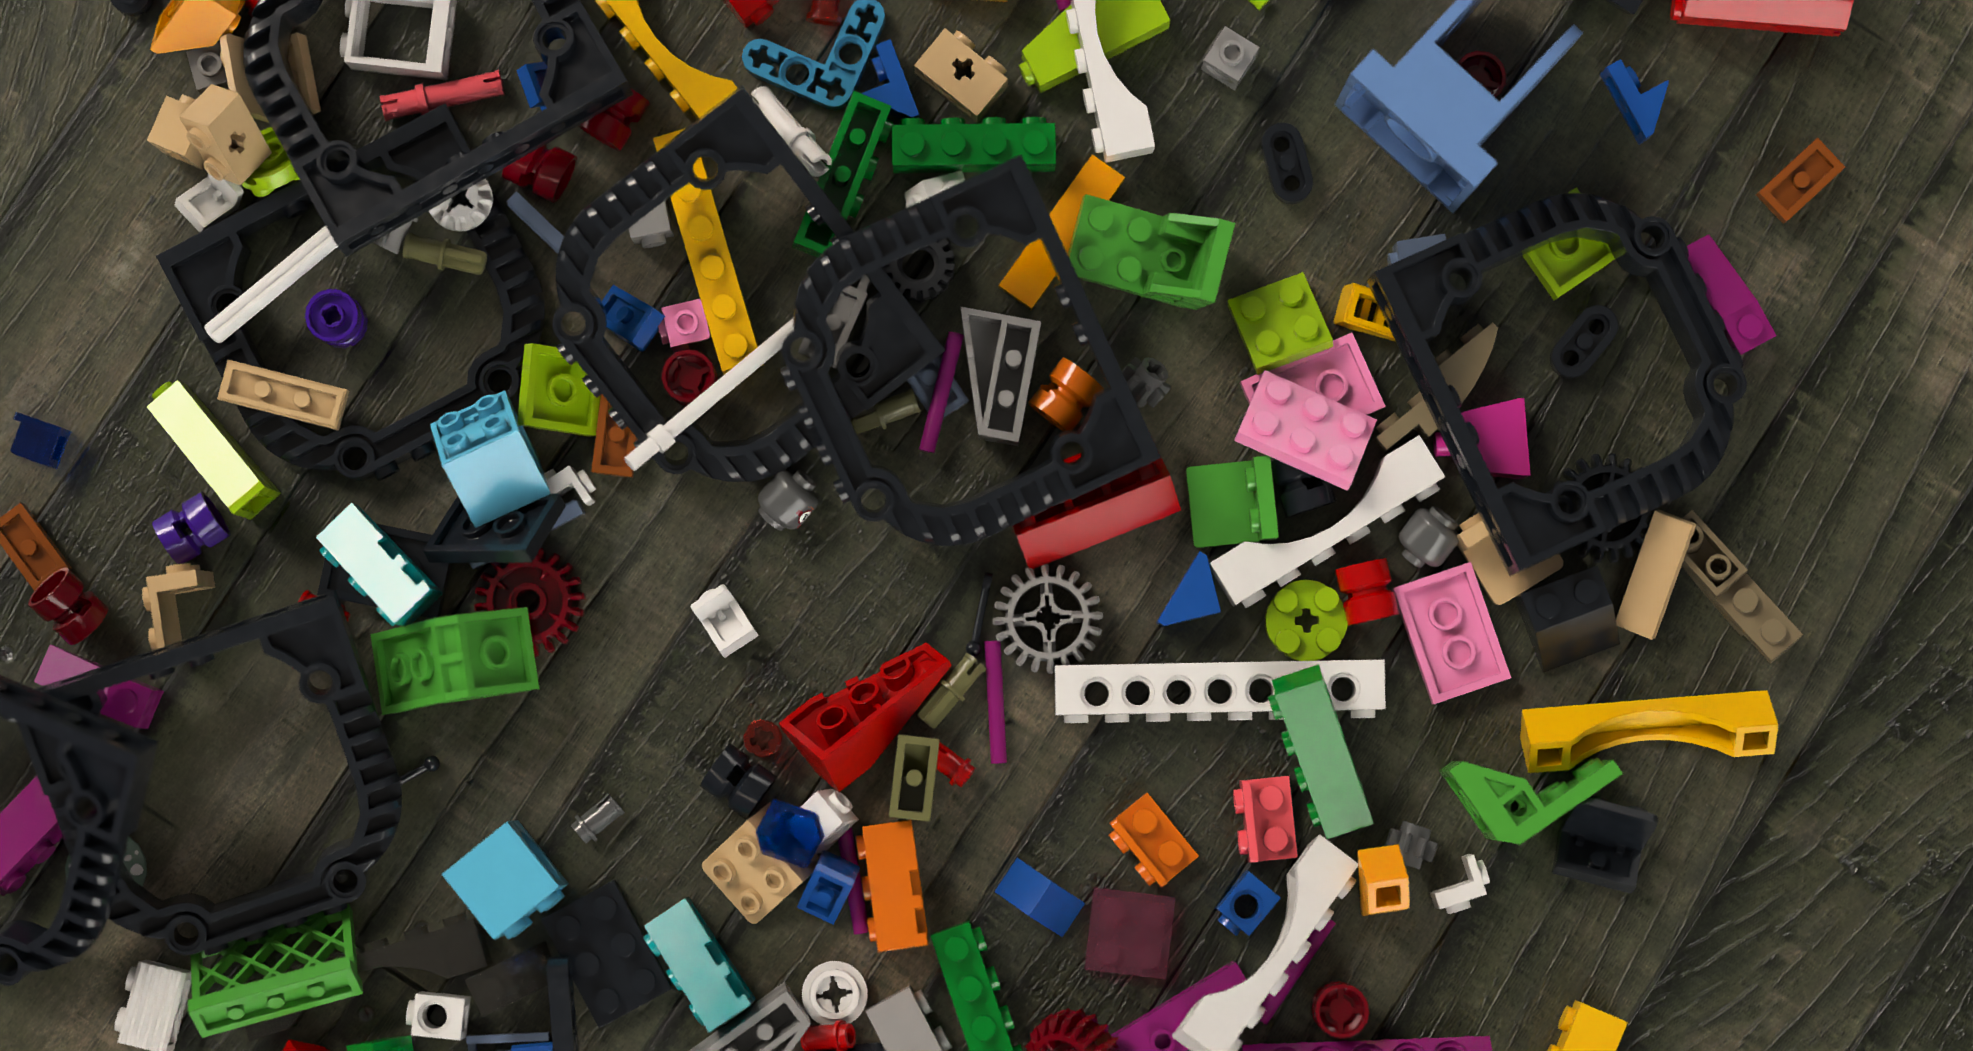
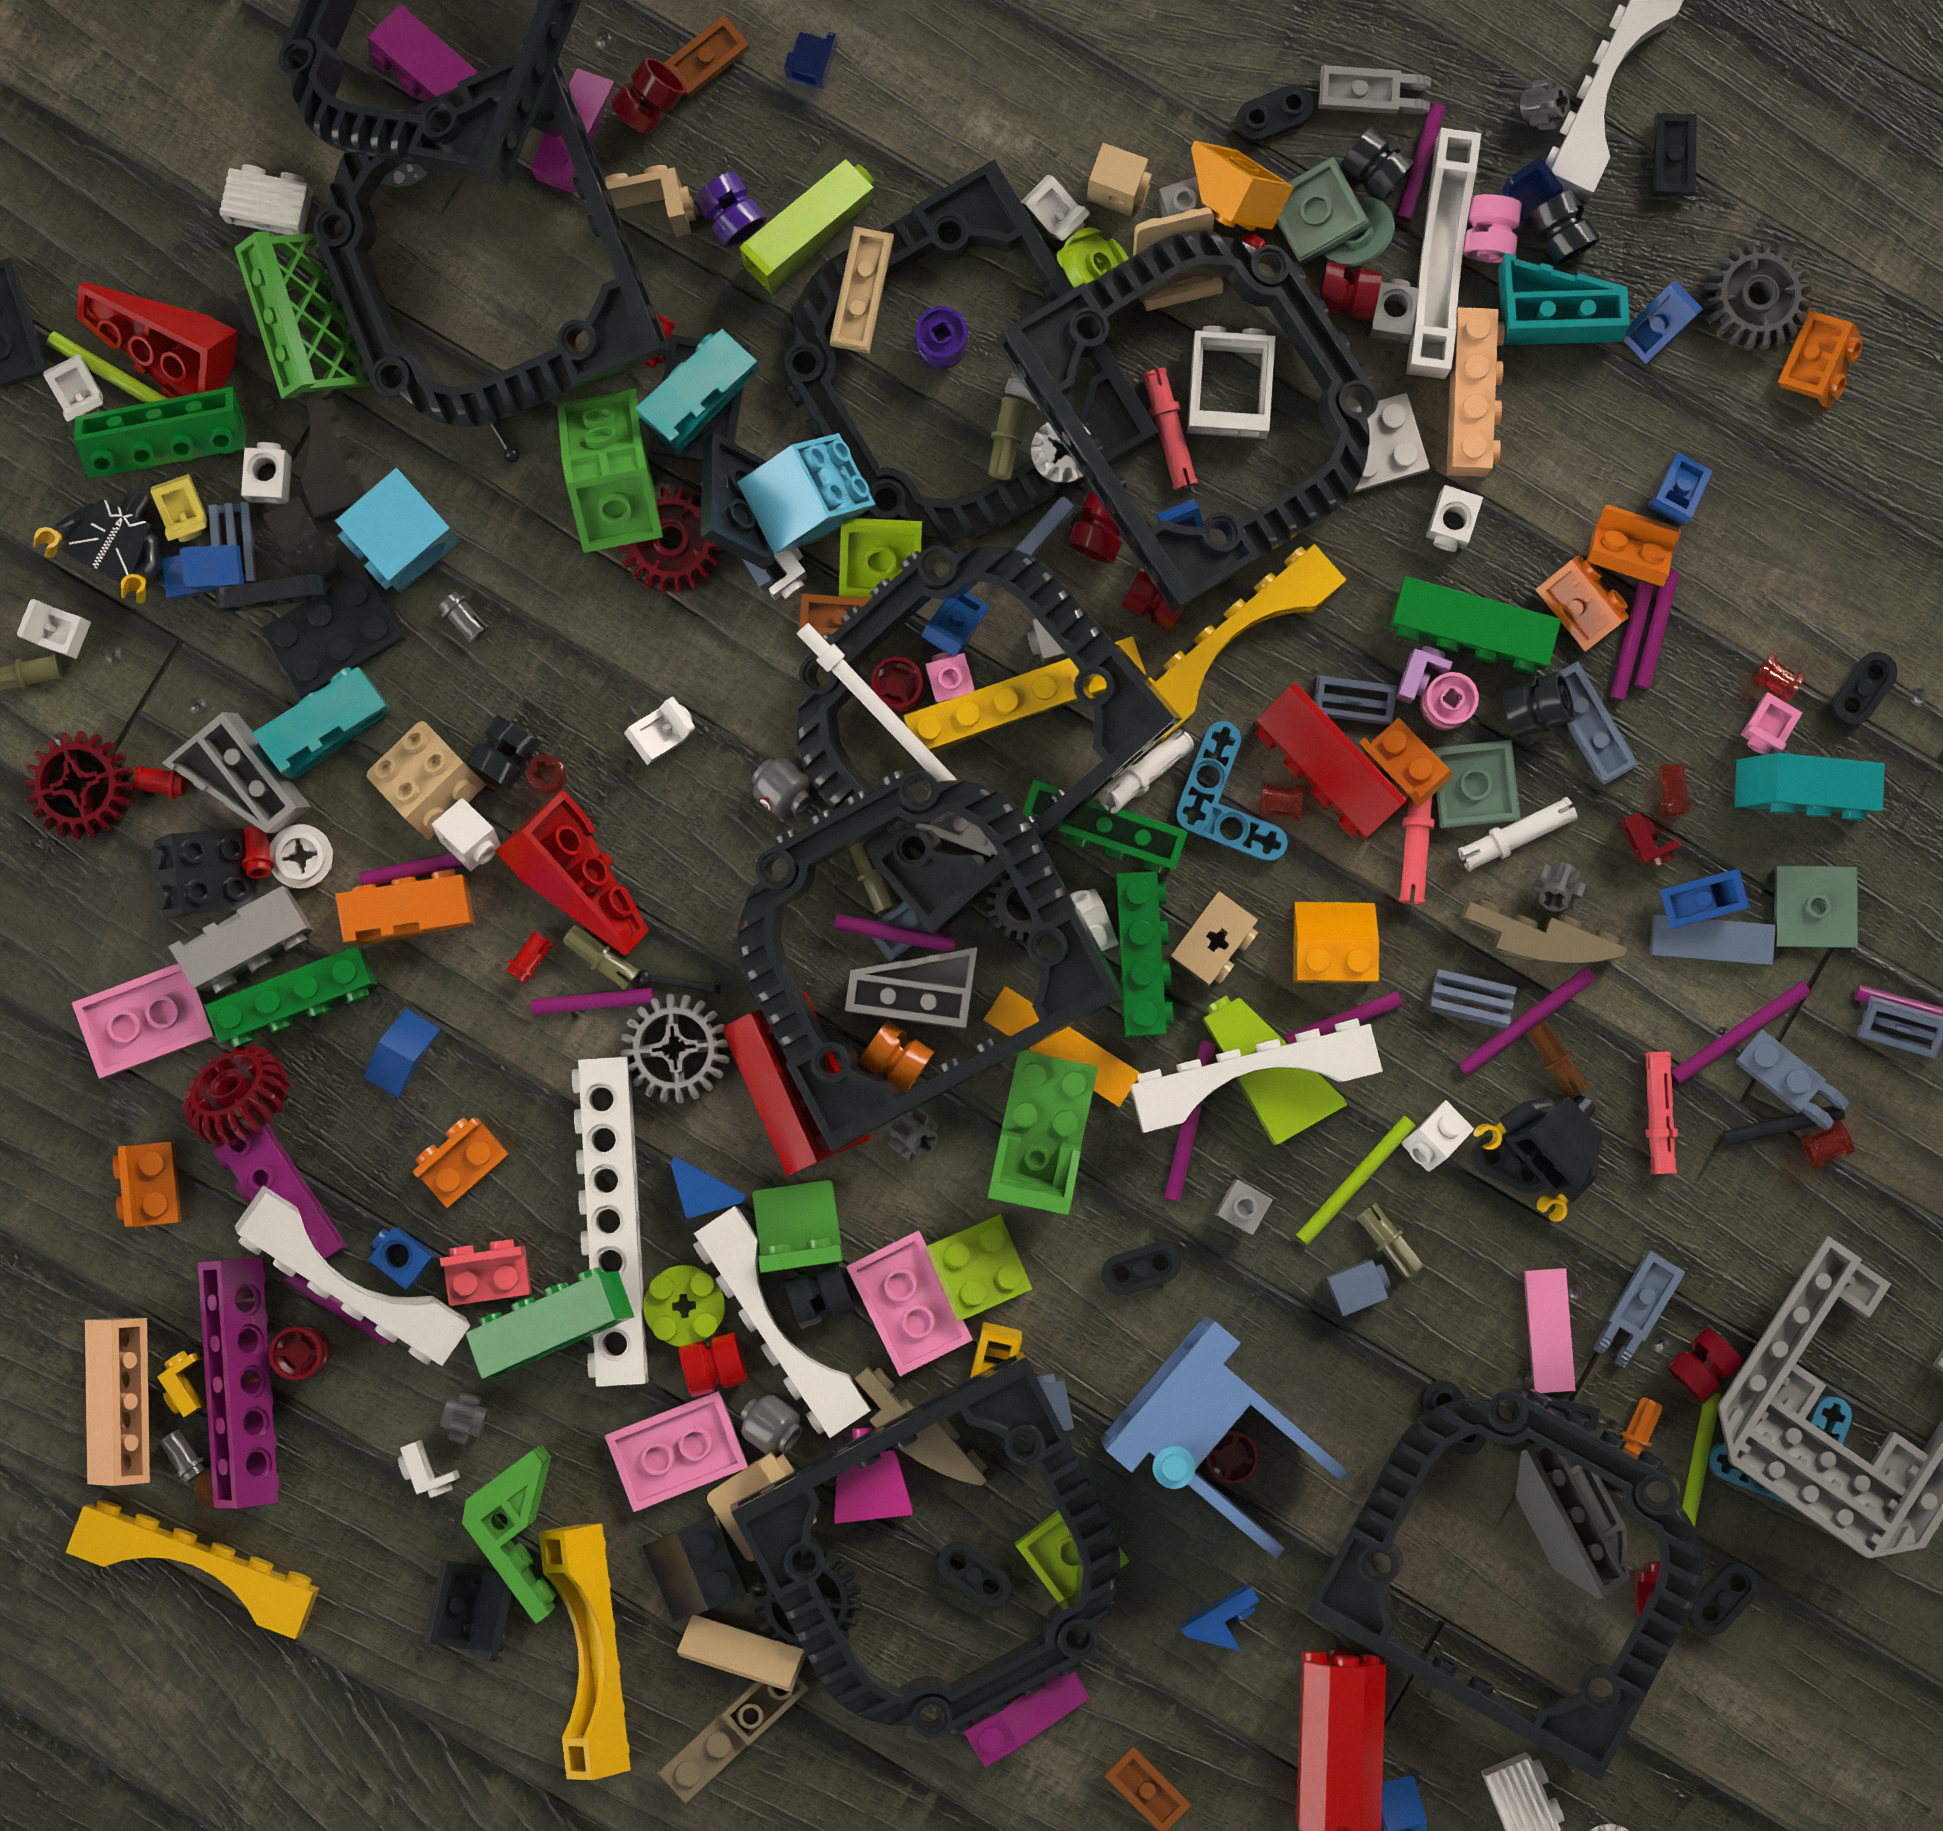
camera: 85 degrees right, 0 degrees up
tan brick [179,84,272,186] -> none
white axle [204,226,338,343] -> none
clear blue panel [755,799,825,868] -> none
blue slope [796,850,860,925] -> none
blue slope [861,39,920,119] -> none
olive slope [889,734,940,822] -> none
clear pink plate [1084,887,1176,979] -> none
bright pink plate [1234,370,1377,491] -> none
light orange slope [1357,844,1409,916] -> none
none -> medium azure plate [1153,1446,1195,1489]
none -> magenta bar [1164,1041,1217,1201]

